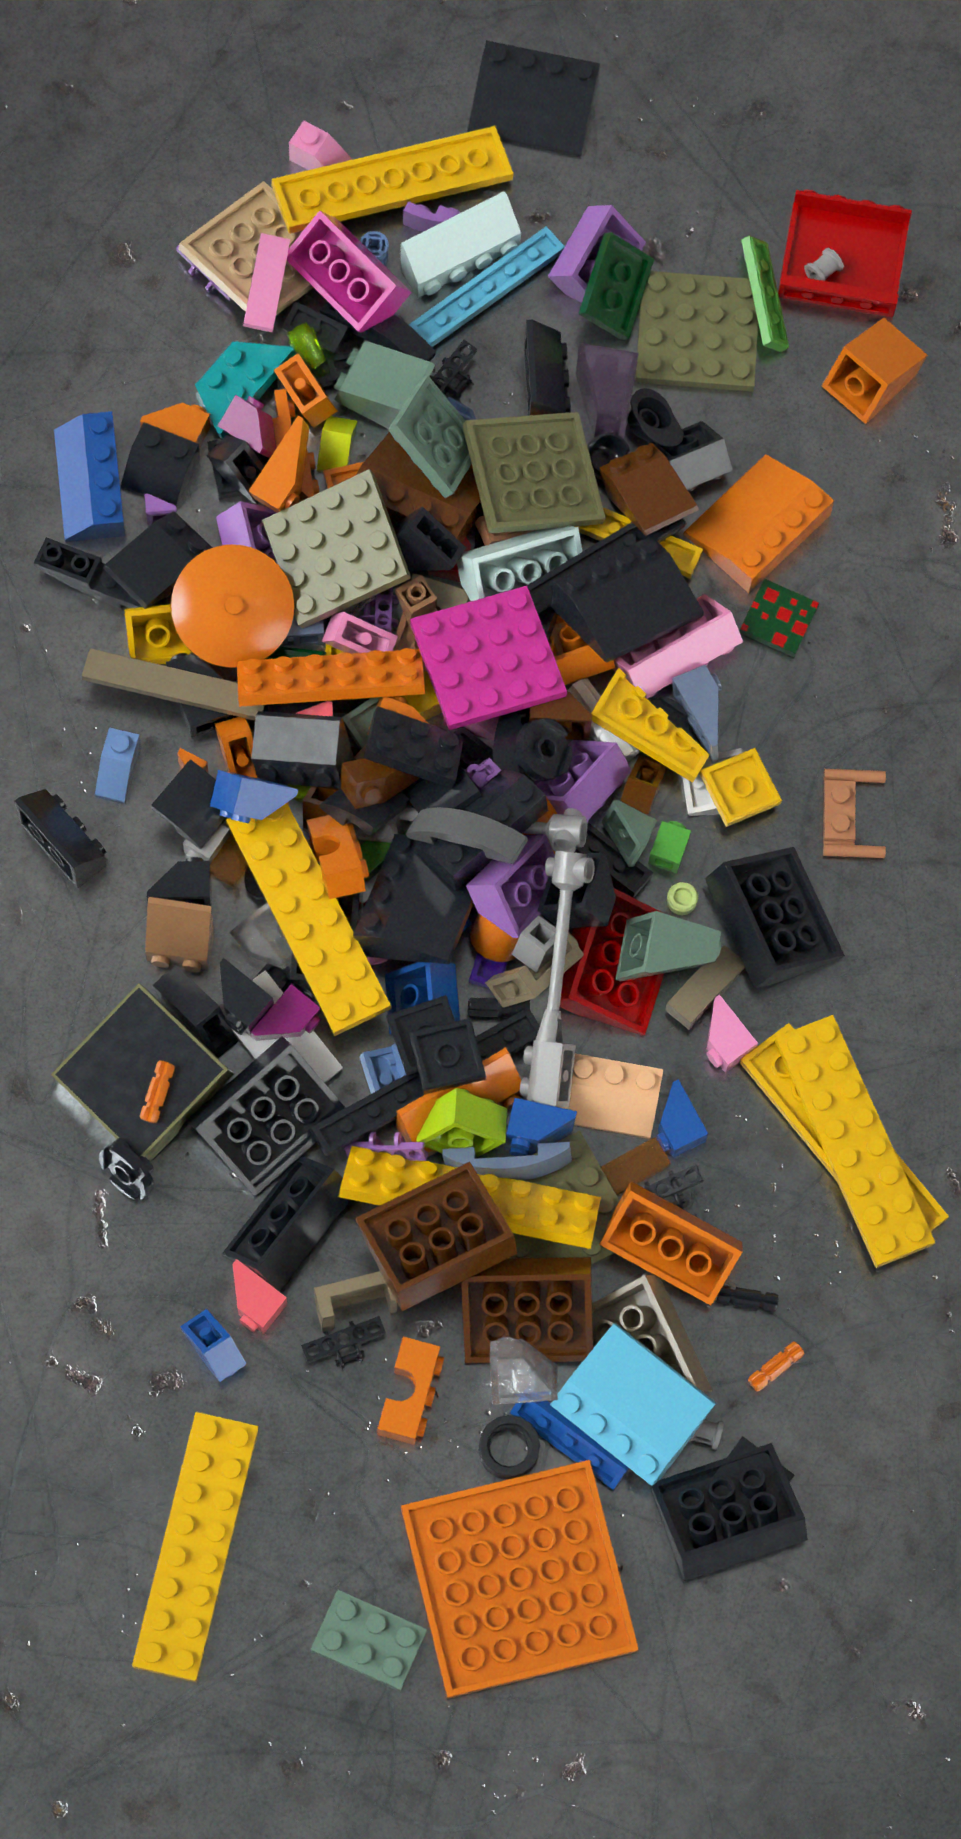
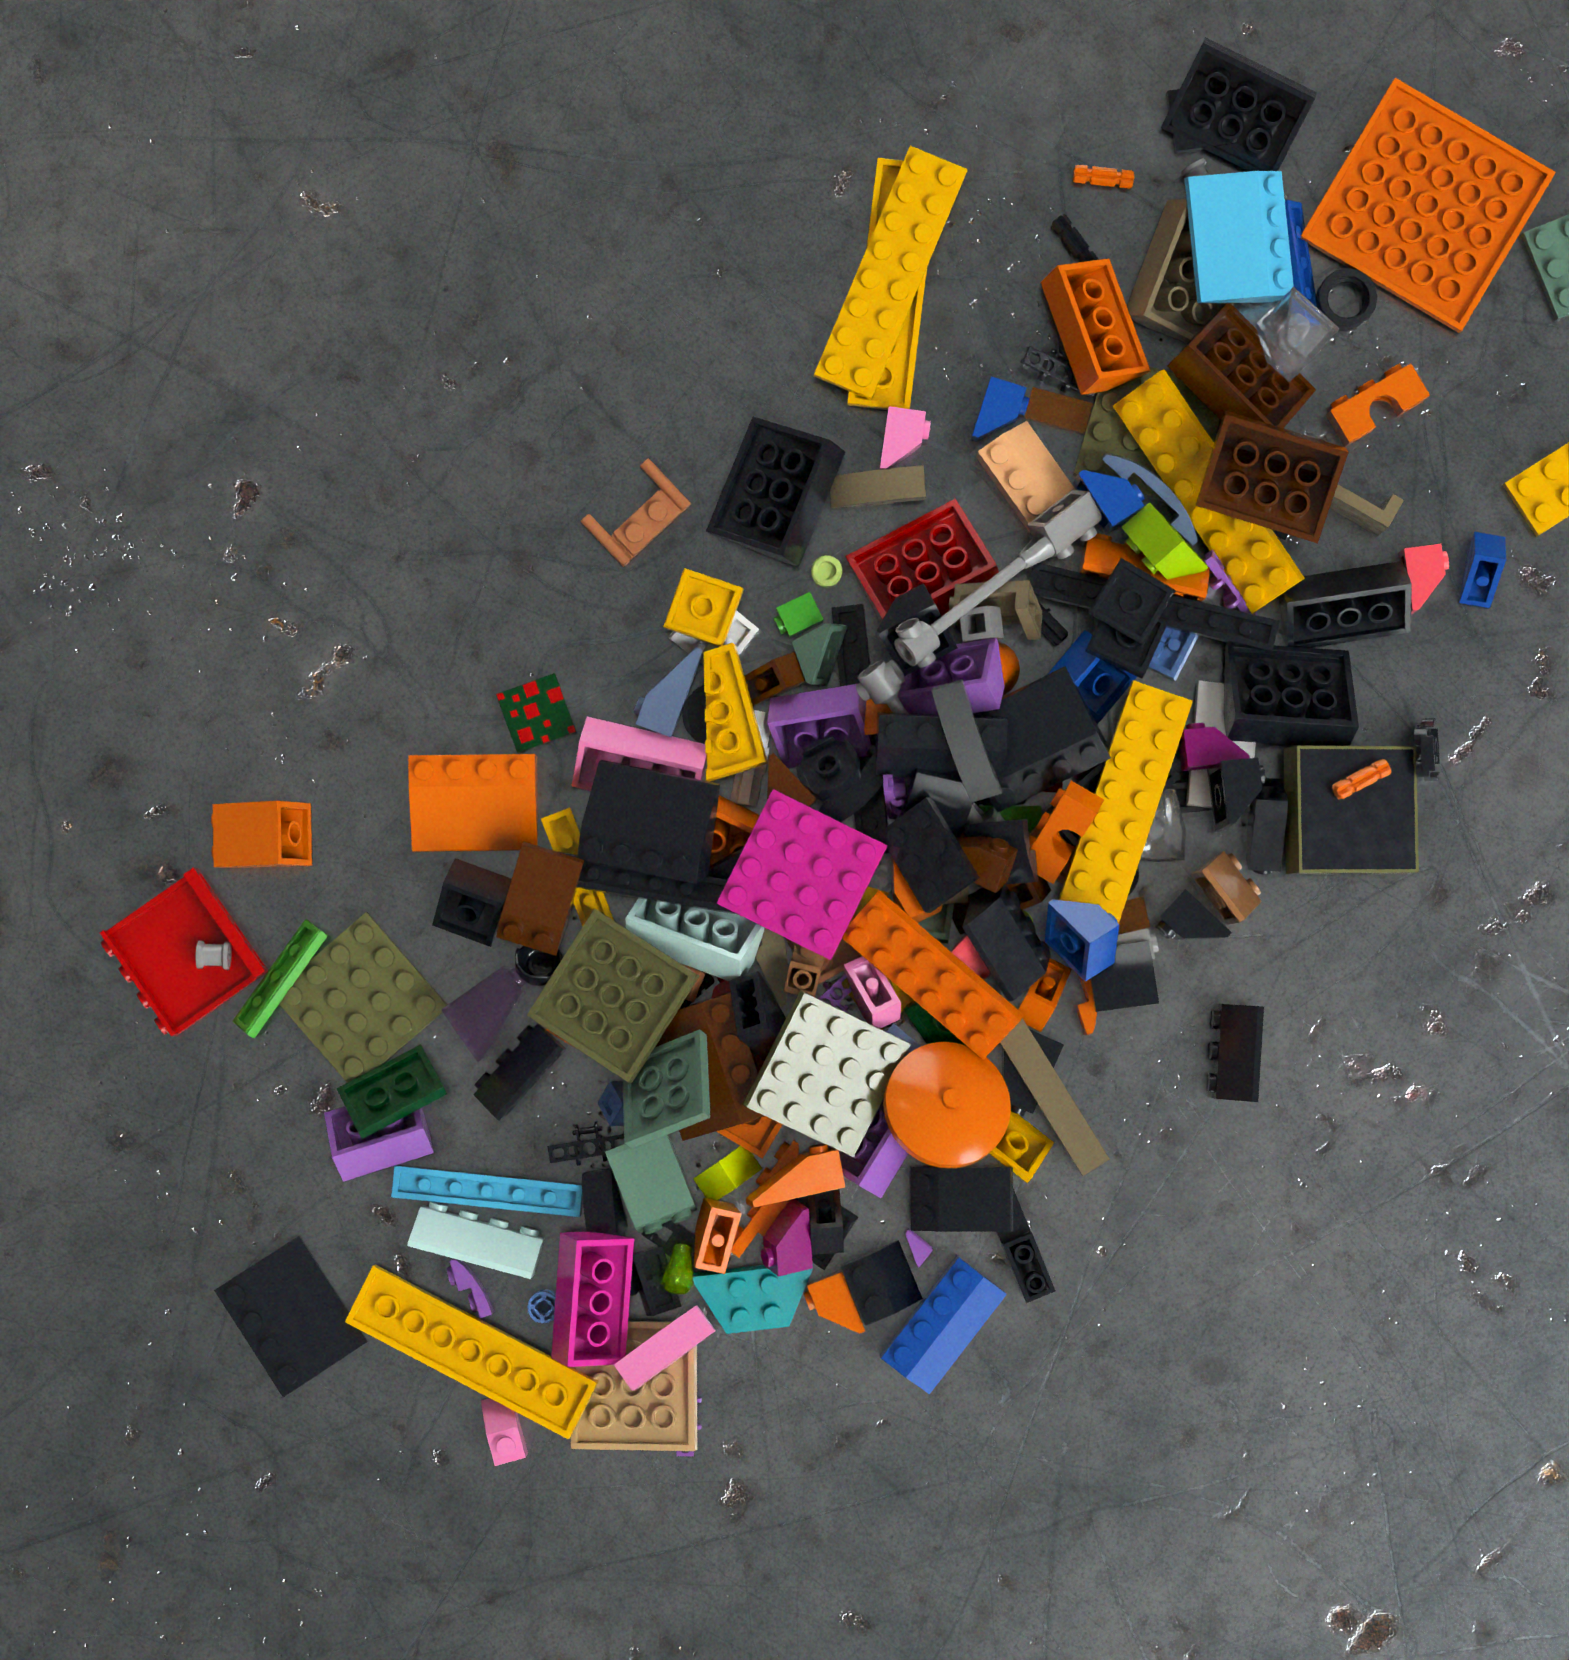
camera: 135 degrees left, 15 degrees up
medium blue slope [95,727,141,803] -> none
black piece [301,1316,386,1369] -> none
dark purple tile [469,953,508,989] -> none
sand green slope [616,911,721,981] -> none
black piece [628,388,683,447] -> none

